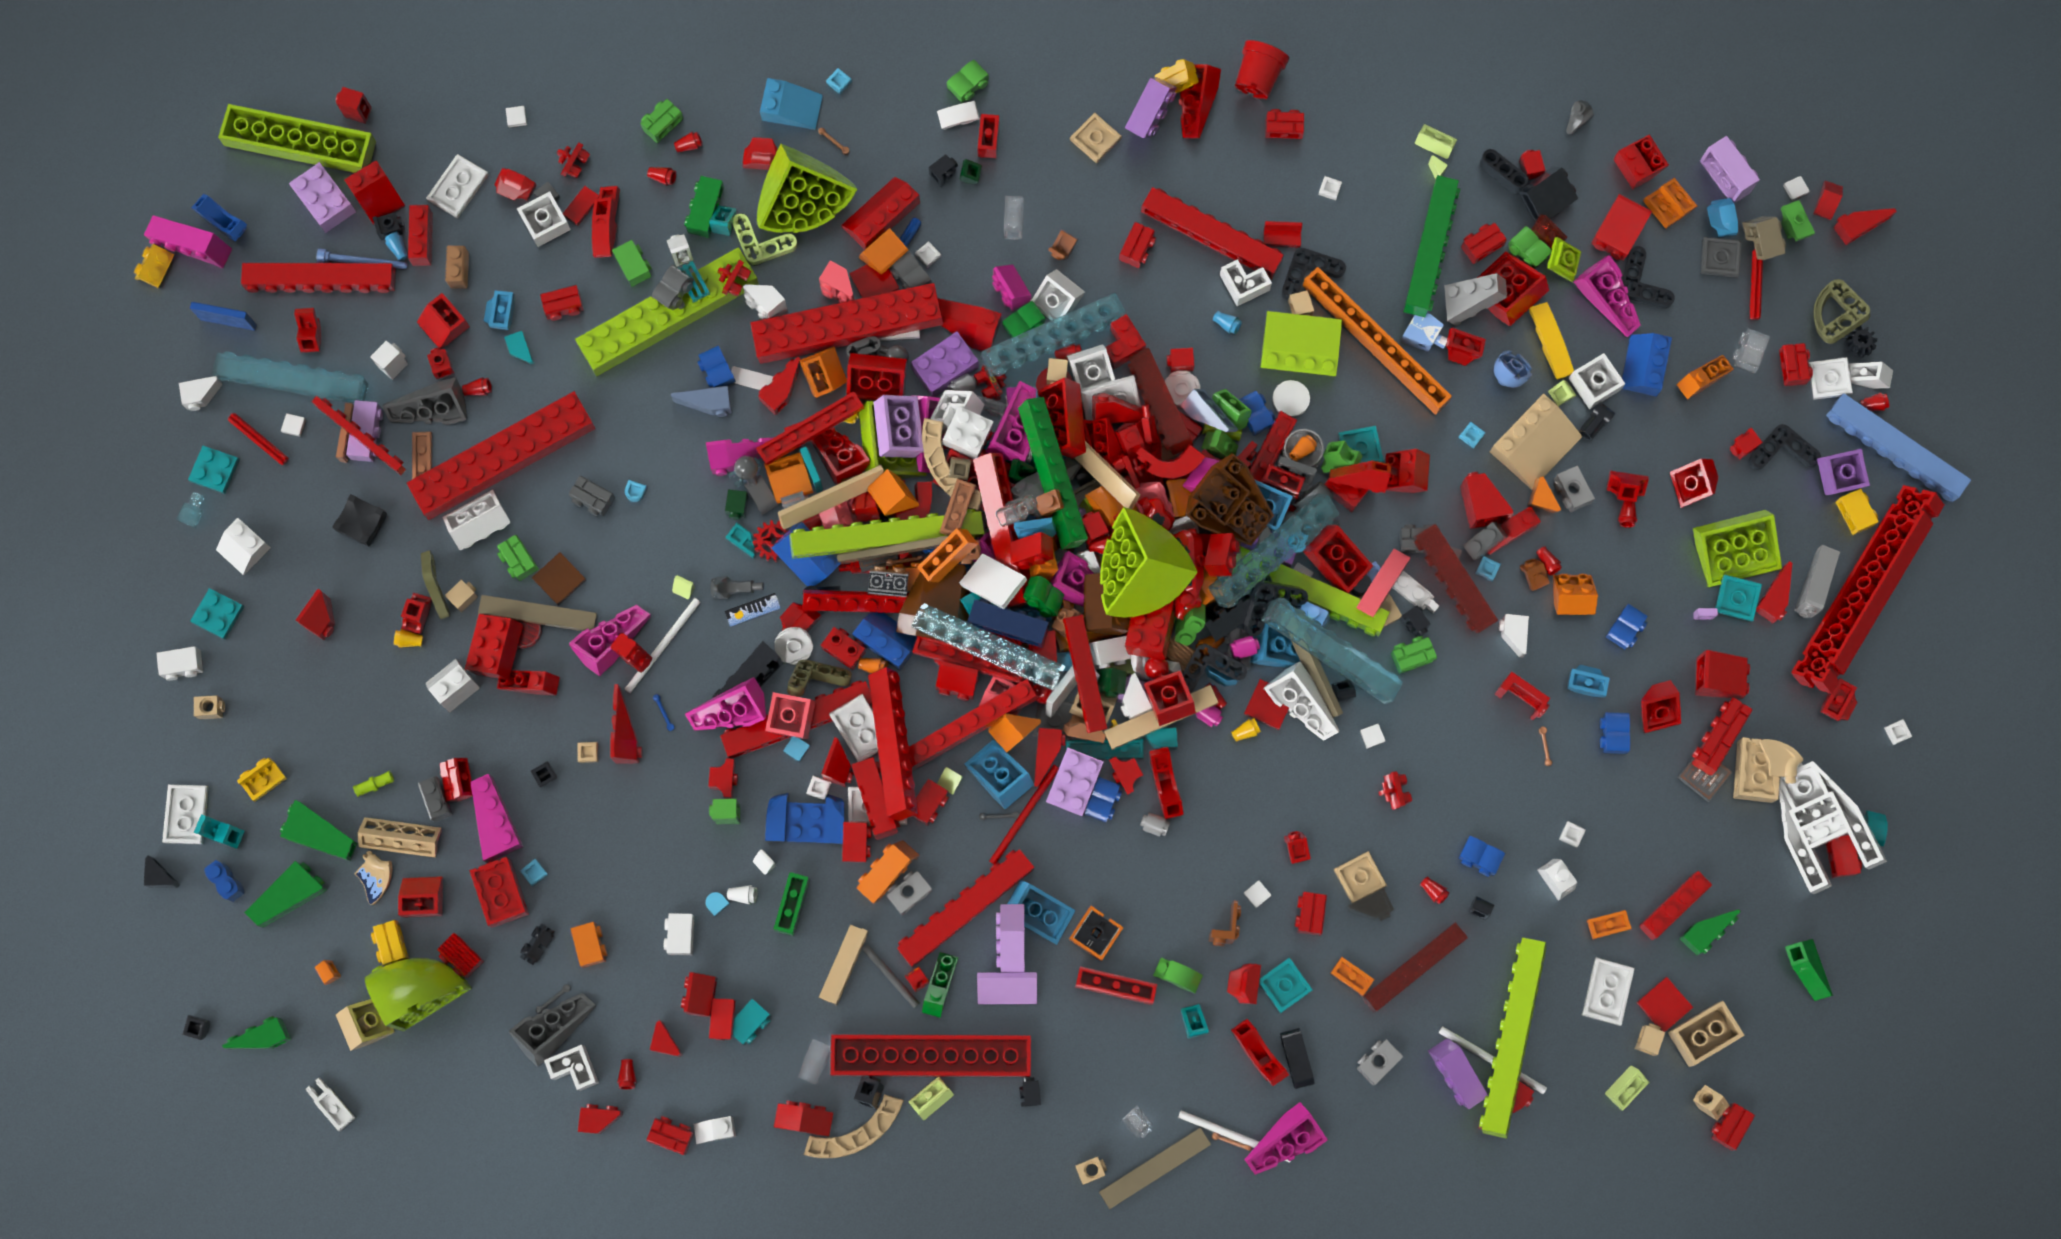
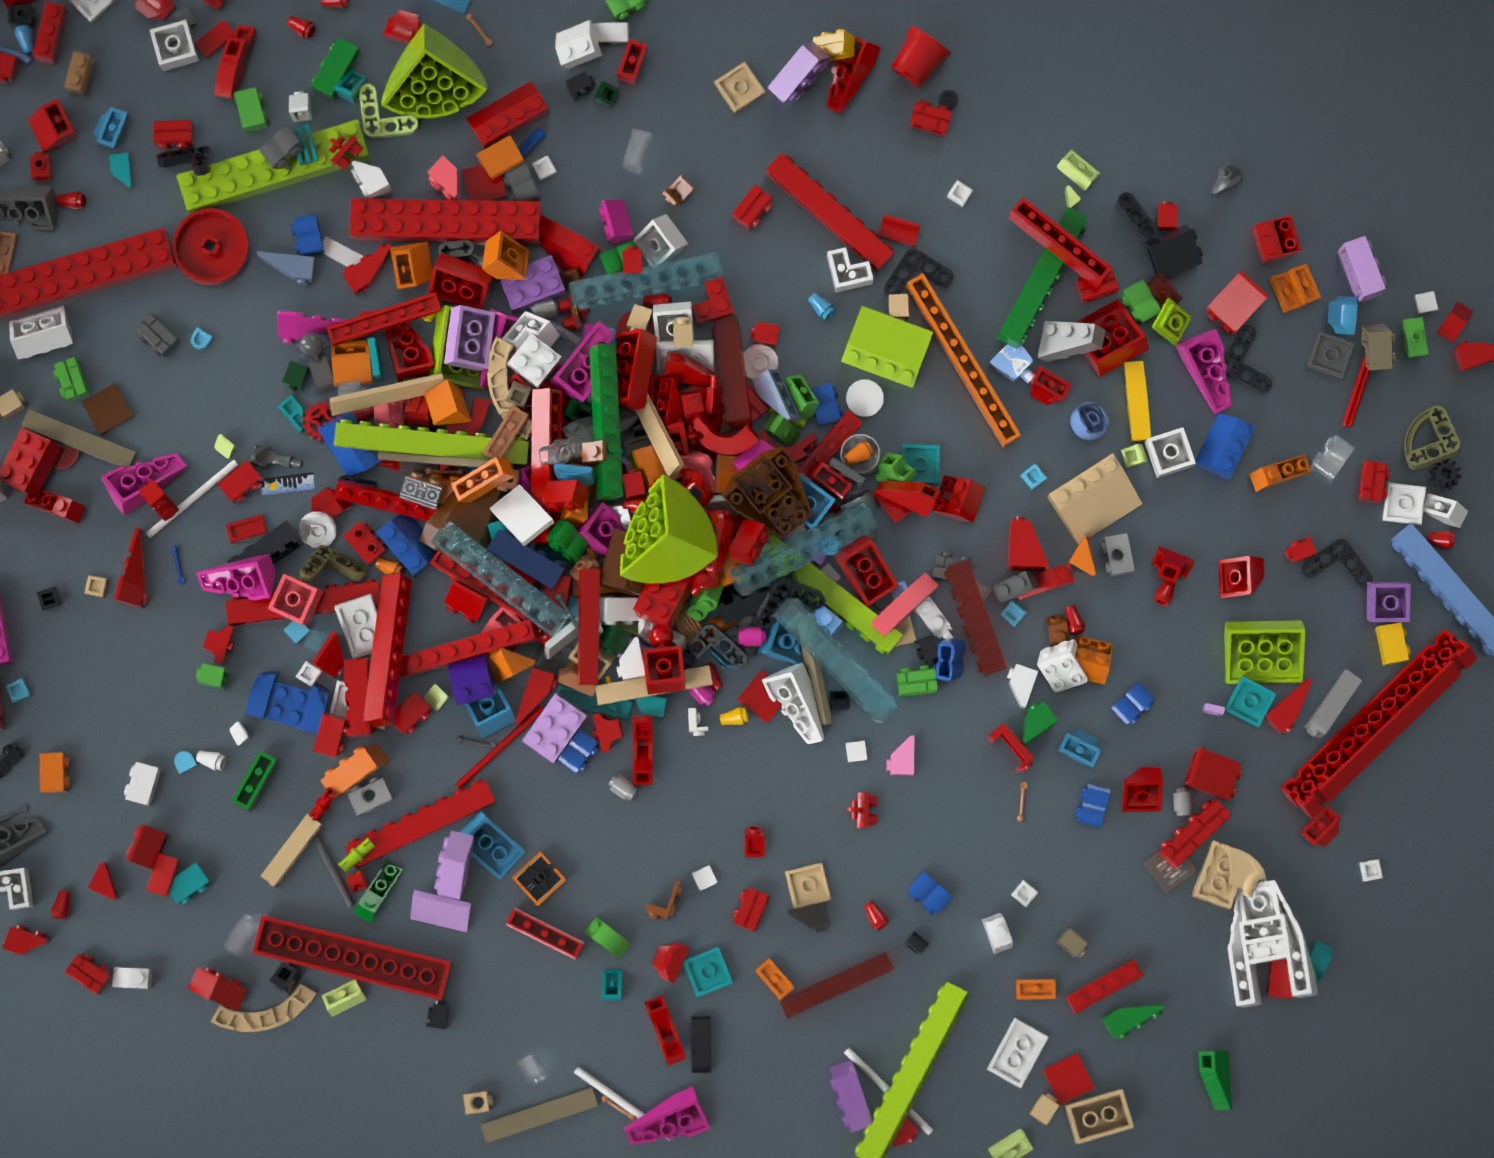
camera: 15 degrees right, 5 degrees up
light grey brick [1356,1039,1403,1086] -> none
black piece [1579,402,1616,441] -> none
none -> black beam [156,146,212,176]
none -> red piece [172,208,250,286]
none -> red brick [218,460,265,504]
none -> red tile [226,514,268,544]
none -> clear light blue brick [303,628,329,653]
none -> red pin [309,787,337,821]
none -> lime pin [338,838,375,873]
none -> dark purple slope [448,655,496,706]
none -> orange slope [482,231,529,280]
none -> white slope [555,20,602,69]
none -> dark grey hinge [555,594,579,629]
none -> reddish brown tile [559,267,584,291]
none -> red slope [622,246,643,274]
none -> tan brick [673,317,693,347]
none -> white bracket [688,708,709,736]
none -> bright pink slope [886,736,914,776]
none -> blue brick [936,638,966,681]
none -> black tile [939,90,958,110]
none -> red brick [1008,197,1113,289]
none -> green slope [1020,702,1058,746]
none -> white bracket [1037,639,1088,693]
none -> dark tan brick [1056,927,1088,957]
none -> light grey brick [1172,788,1194,816]

